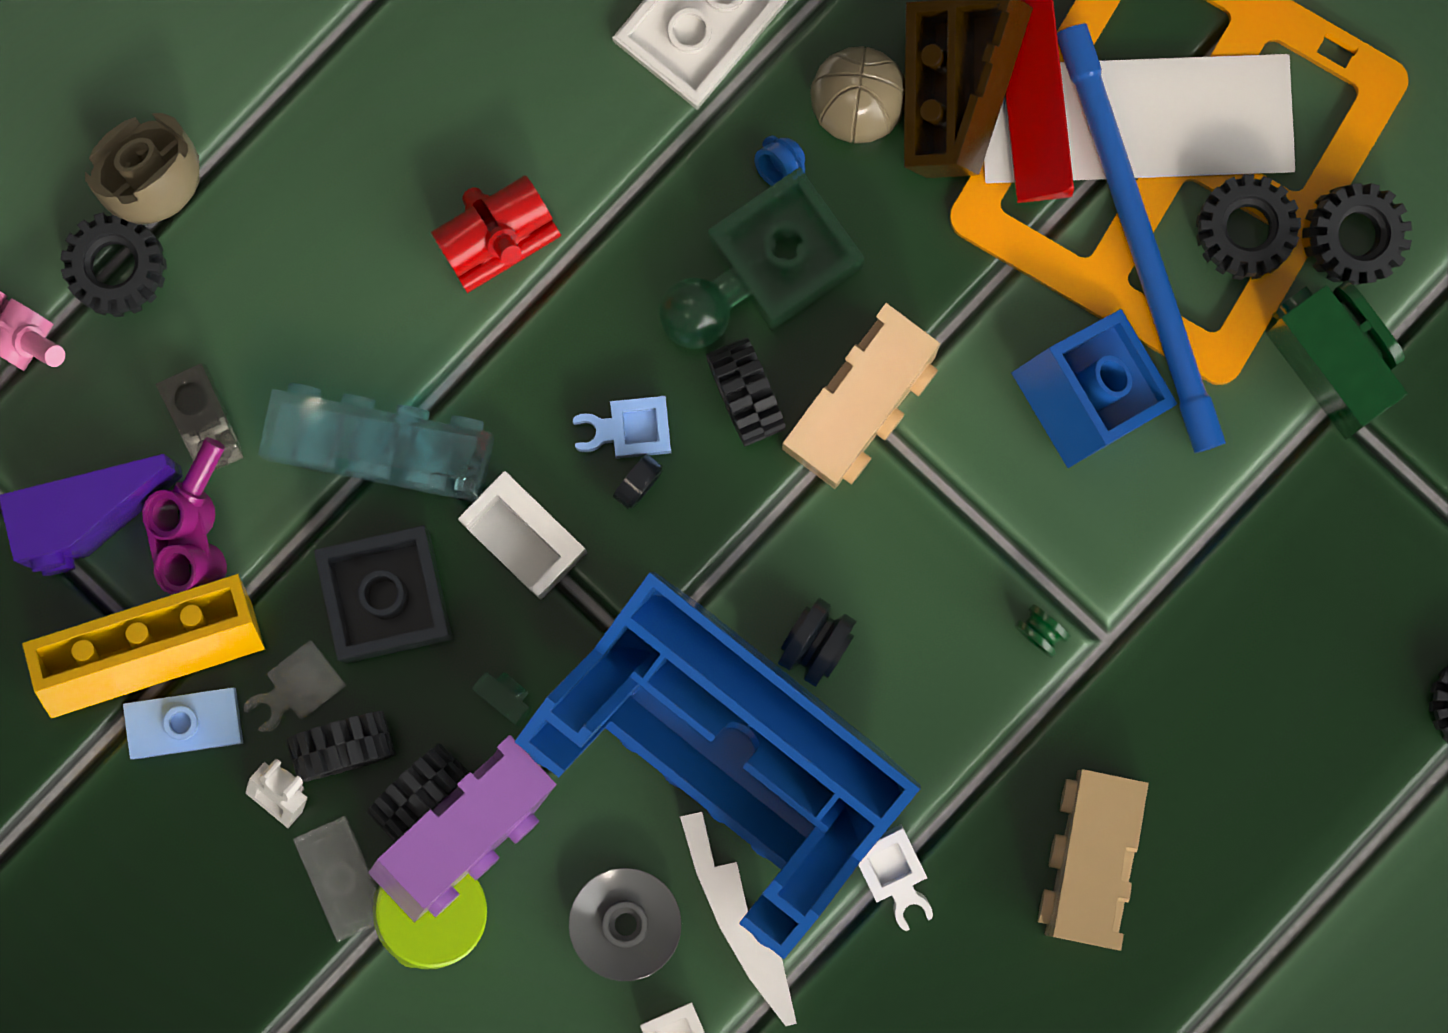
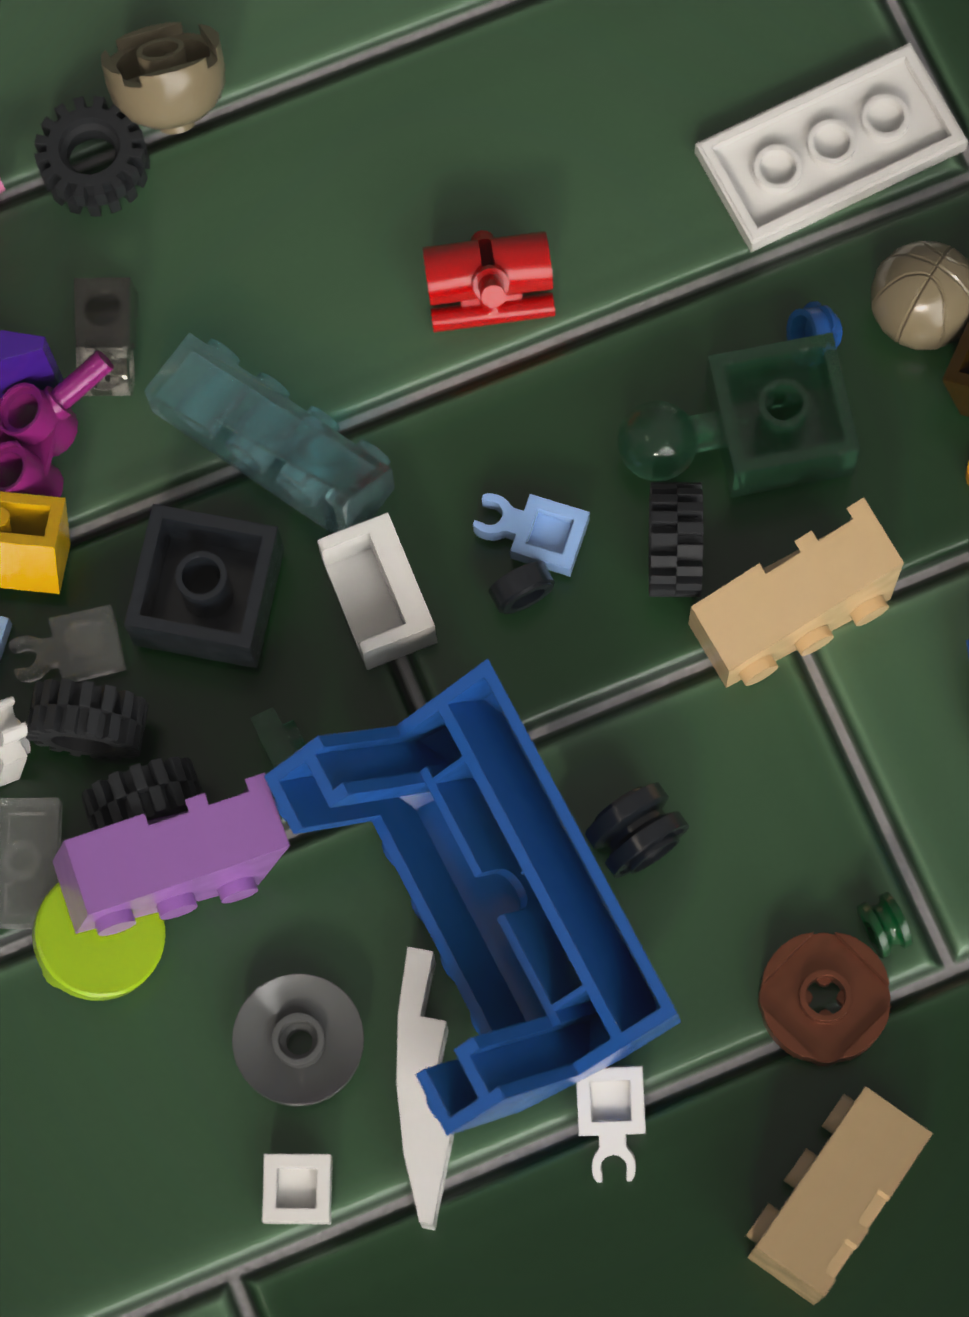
camera: 25 degrees right, 10 degrees down
none -> copper plate [757,932,891,1067]

